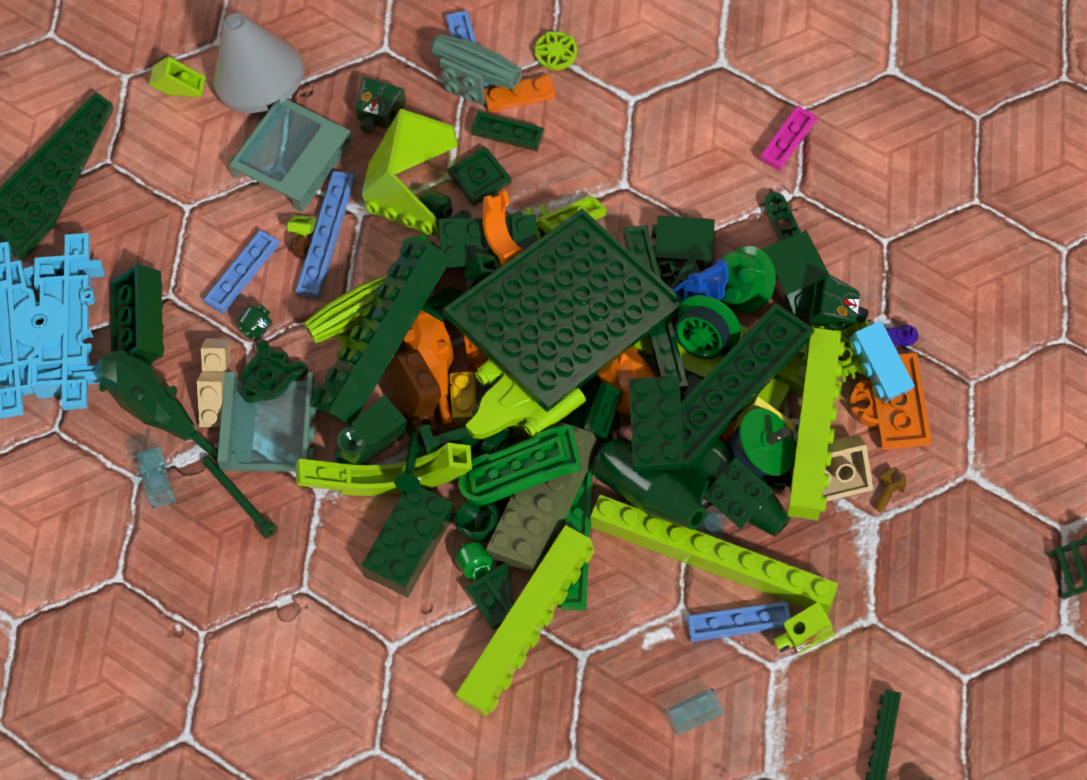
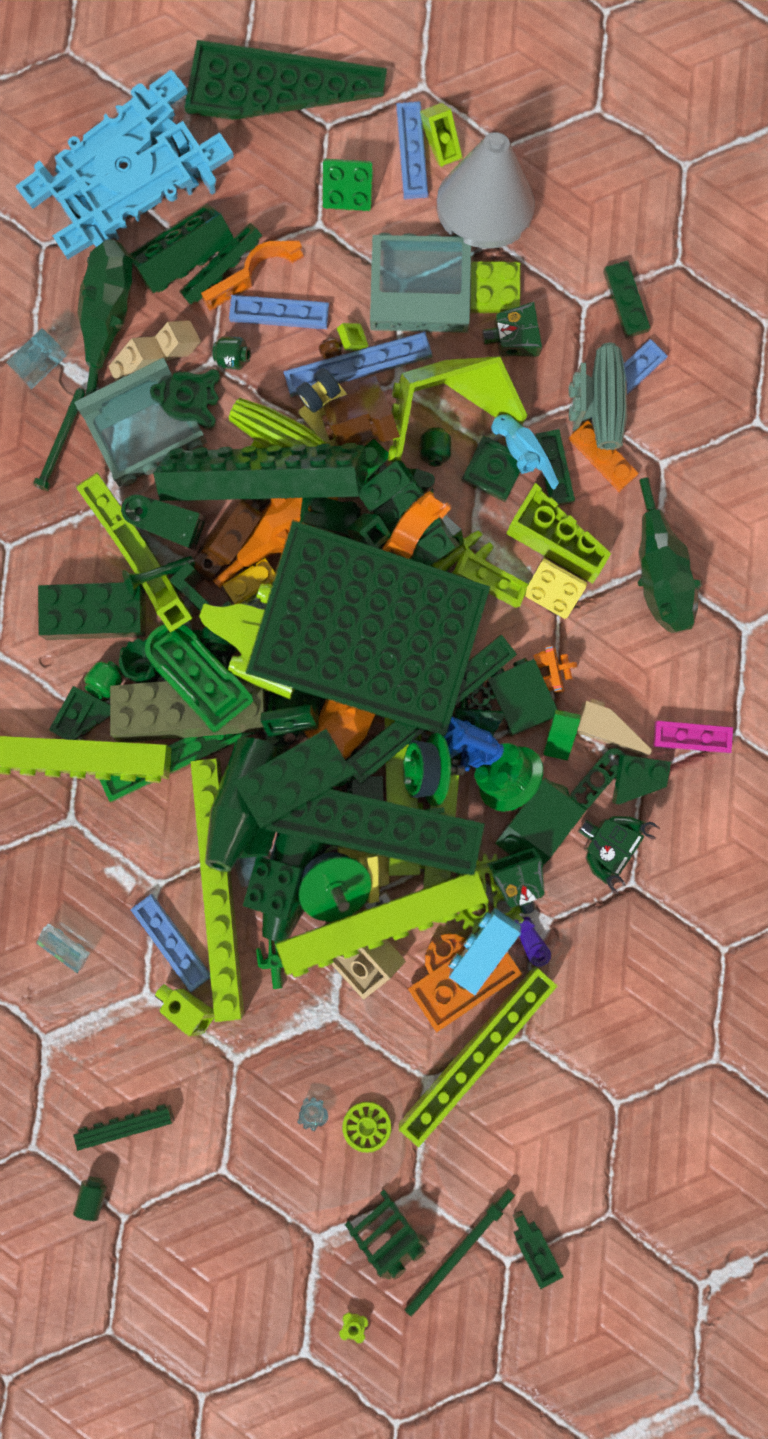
camera: 60 degrees right, 20 degrees up
lime wheel [535,31,577,70] -> none
pearl gold bar [875,468,906,512] -> none
none -> dark green plate [179,223,263,305]
none -> orange piece [201,241,304,311]
none -> green piece [256,940,284,989]
none -> plate [296,368,347,446]
none -> clear light blue animal [297,1097,328,1131]
none -> reddish brown brick [321,376,400,446]
none -> green bracket [323,158,373,211]
none -> lime wheel [342,1101,391,1153]
none -> medium blue tile [396,101,428,199]
none -> lime brick [398,966,557,1148]
none -> lime plate [470,262,520,313]
none -> medium azure animal [491,414,559,489]
none -> lime wedge [506,483,611,584]
none -> light yellow bracket [524,558,588,619]
none -> orange hips [533,645,578,693]
none -> green tile [543,709,581,761]
none -> tan slope [577,699,652,756]
none -> dark green torso [577,816,660,894]
none -> dark green plate [603,260,651,339]
none -> dark green wing [612,754,671,804]
none -> dark green piece [637,477,703,633]

